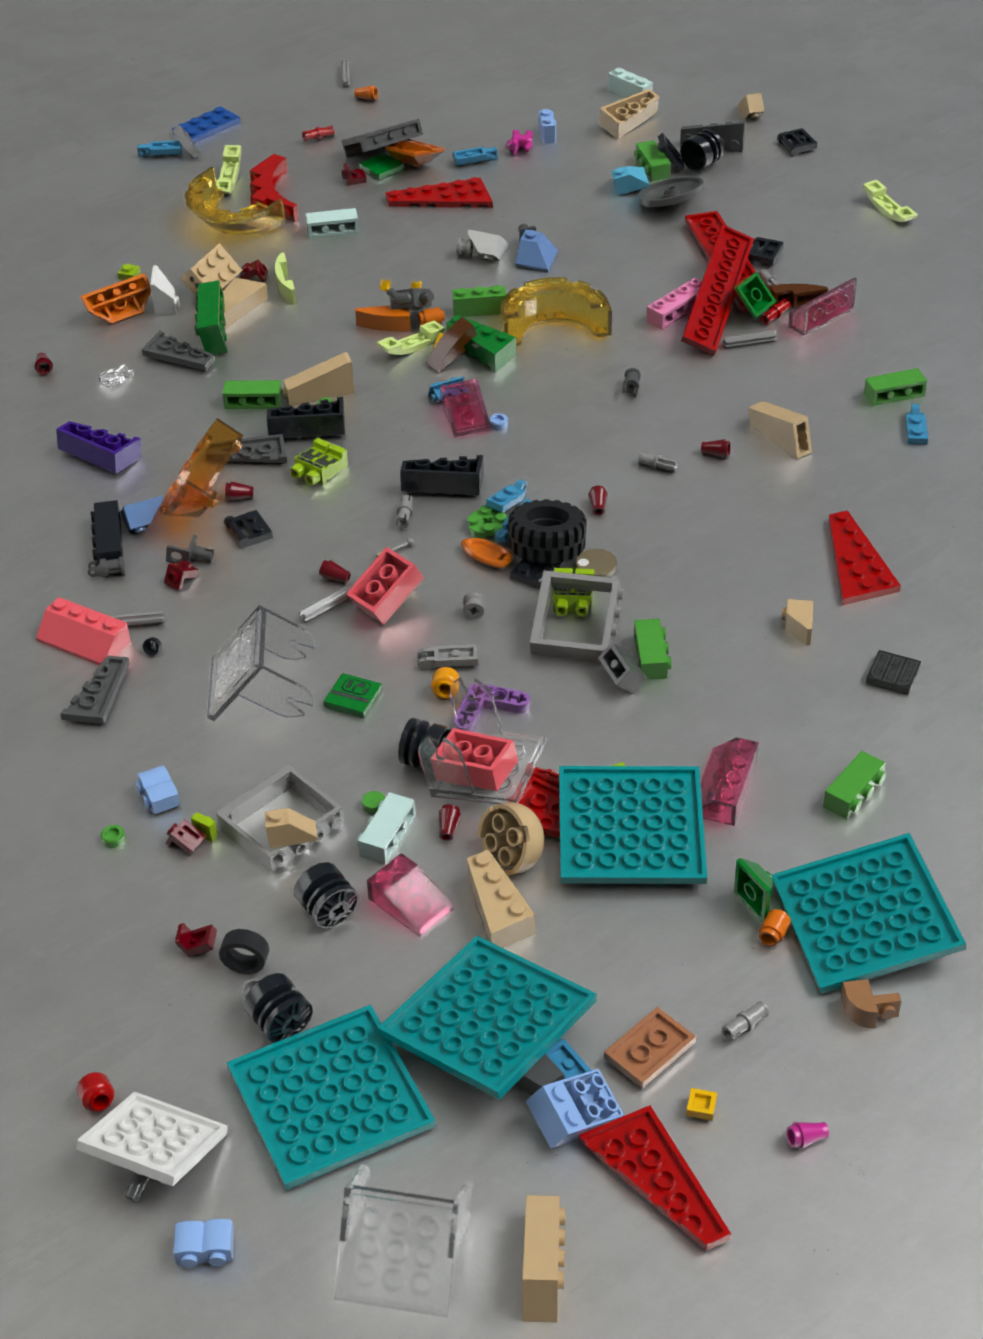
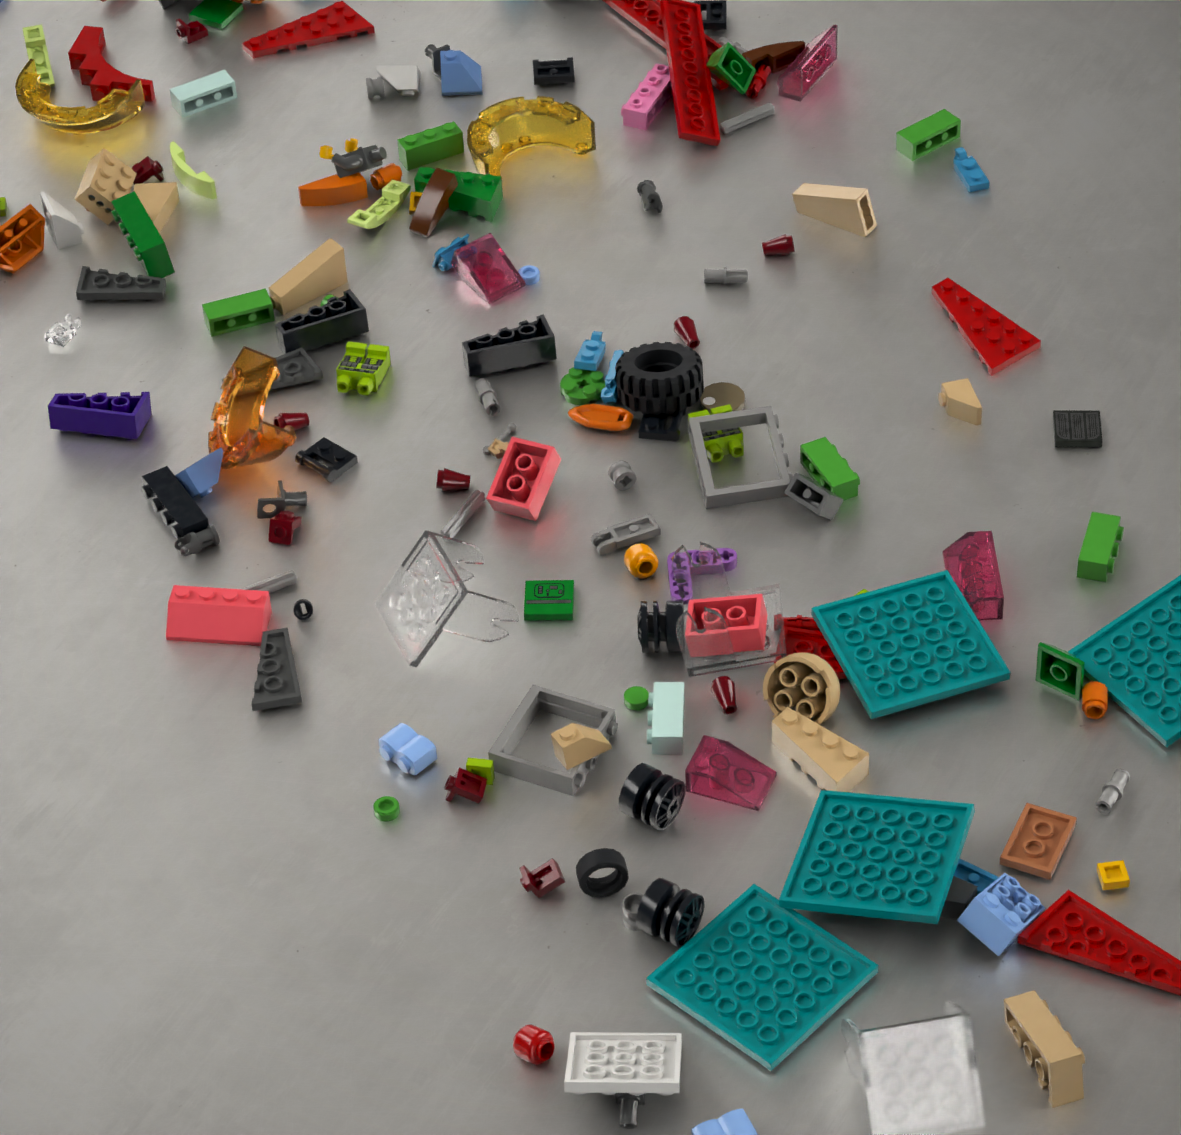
camera: 20 degrees left, 0 degrees up
none -> black plate [533,57,575,85]

